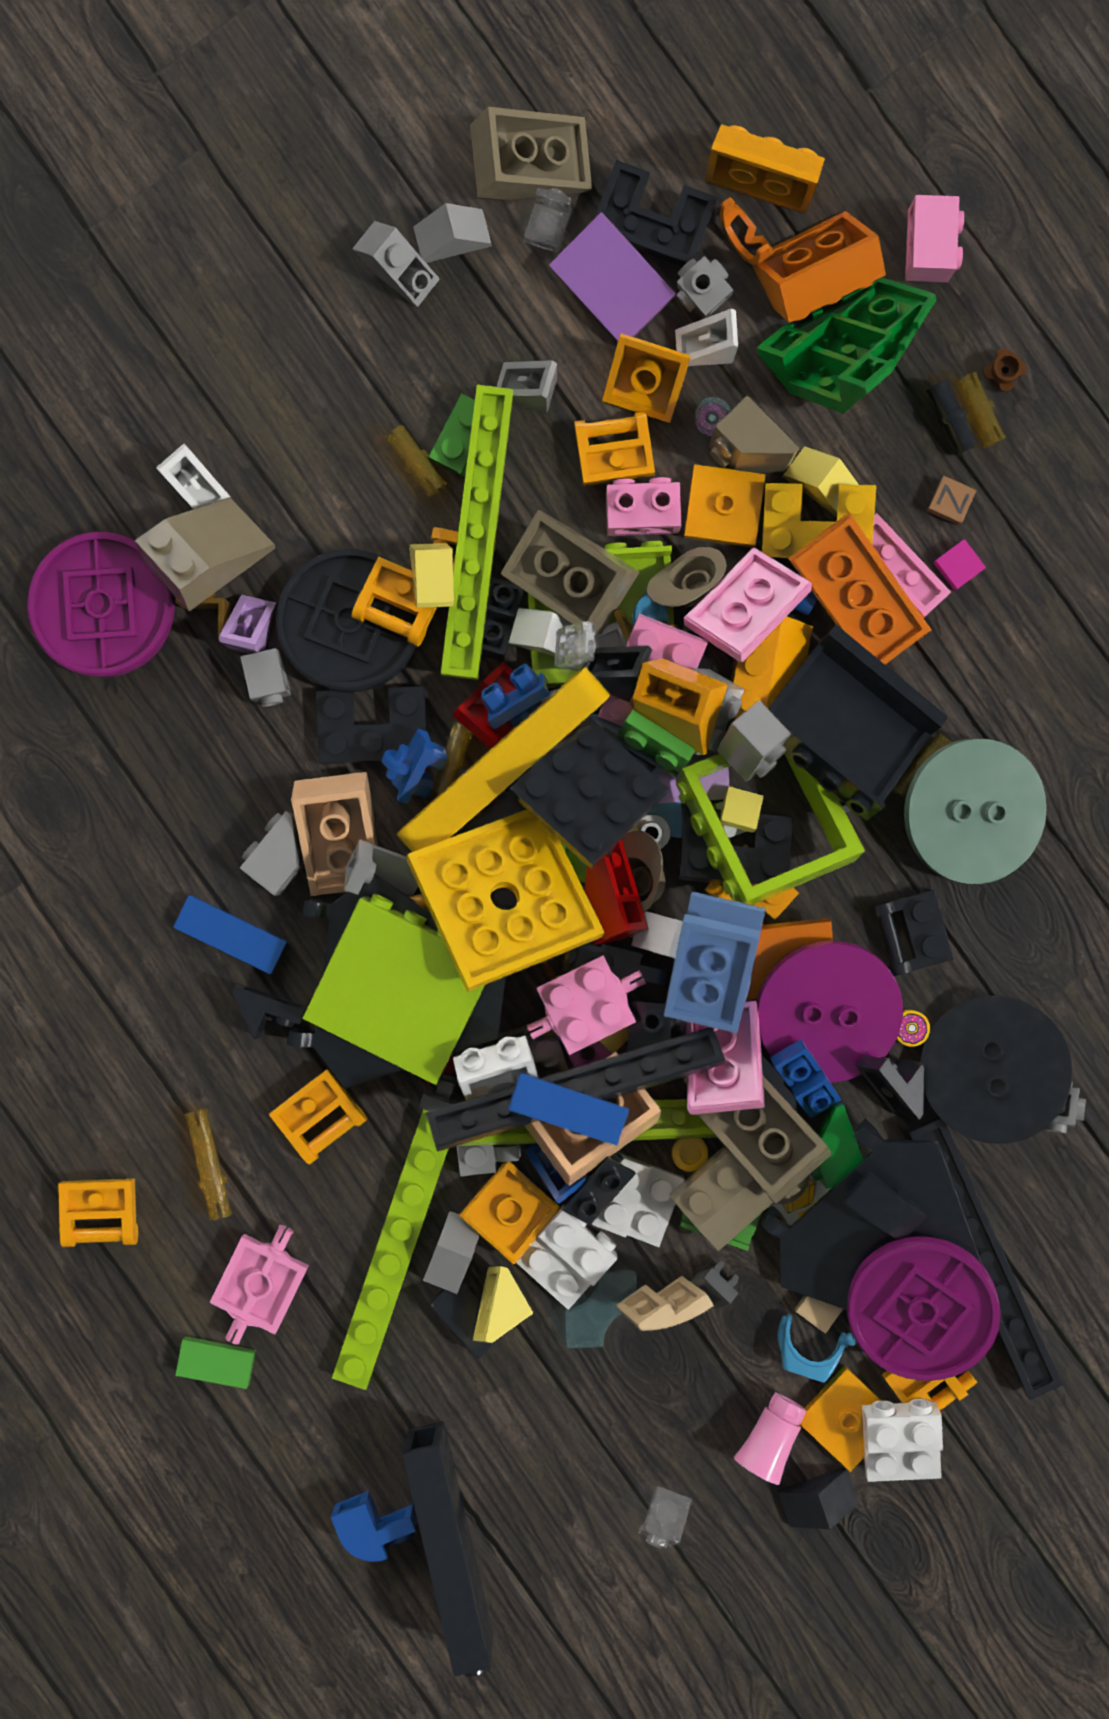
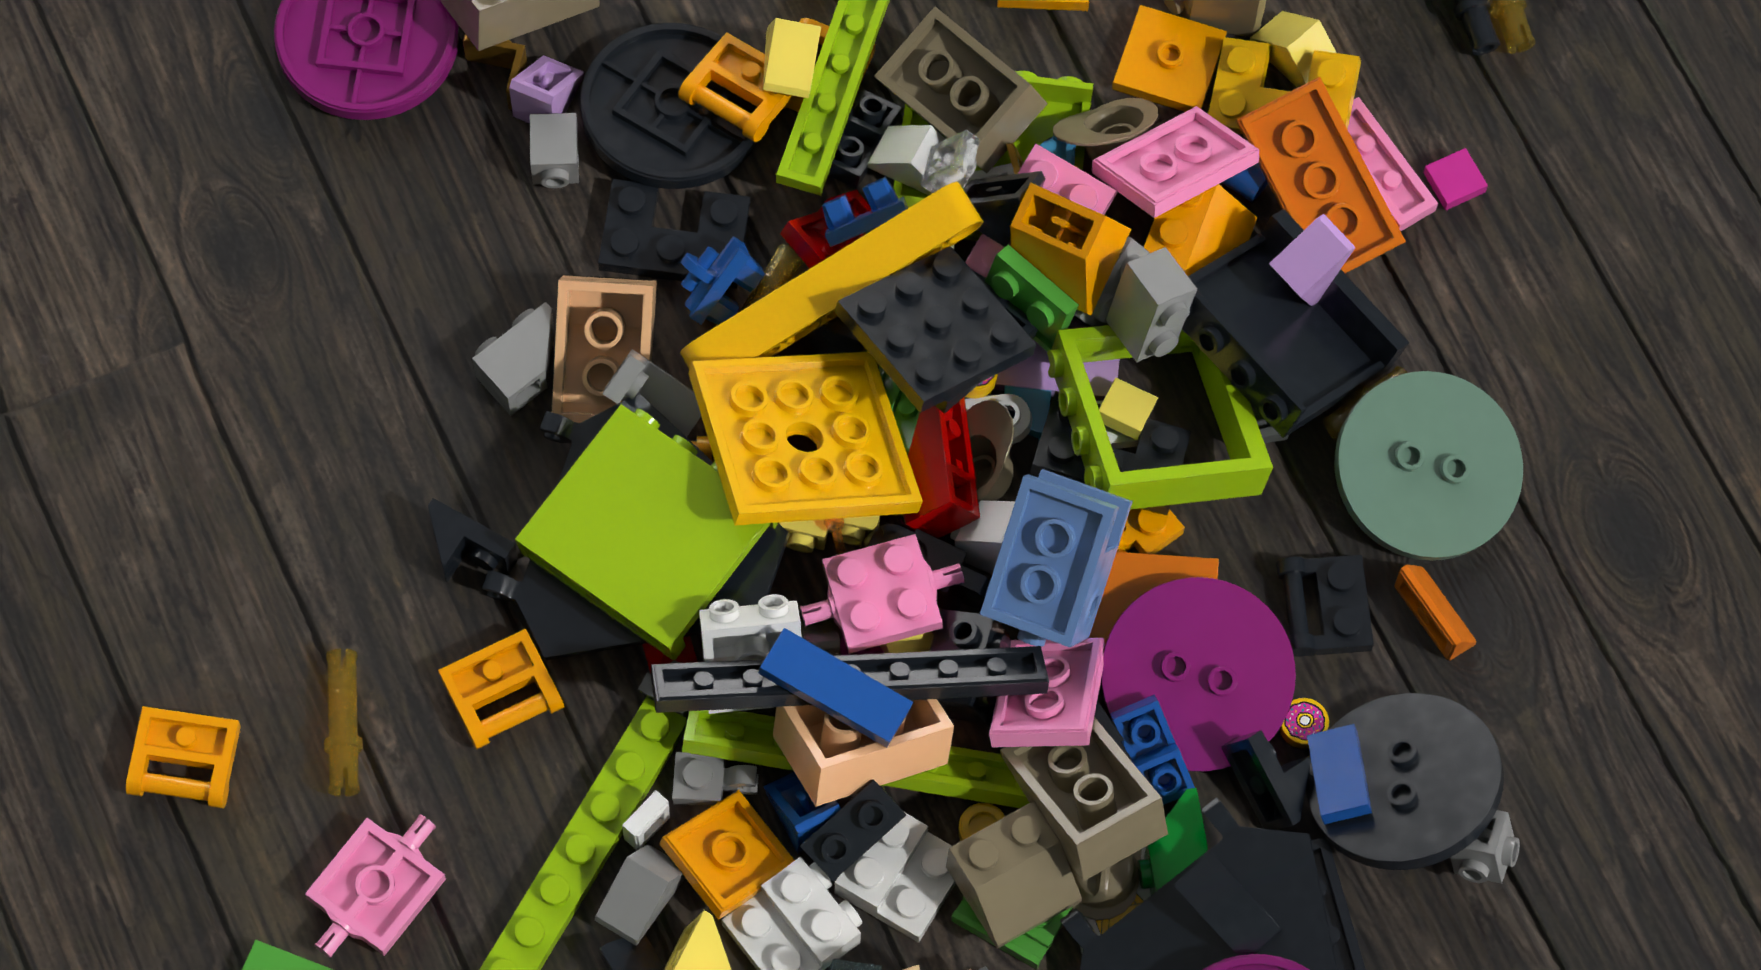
camera: 10 degrees right, 20 degrees down
blue tile [173,895,289,974] -> none
bright pink brick [606,477,681,536] -> none
medium nougat tile [927,476,977,525] -> none
none -> white tile [622,790,670,850]
none -> lavender slope [1269,214,1356,306]
none -> blue tile [1307,724,1372,825]
none -> orange slope [1394,565,1476,661]

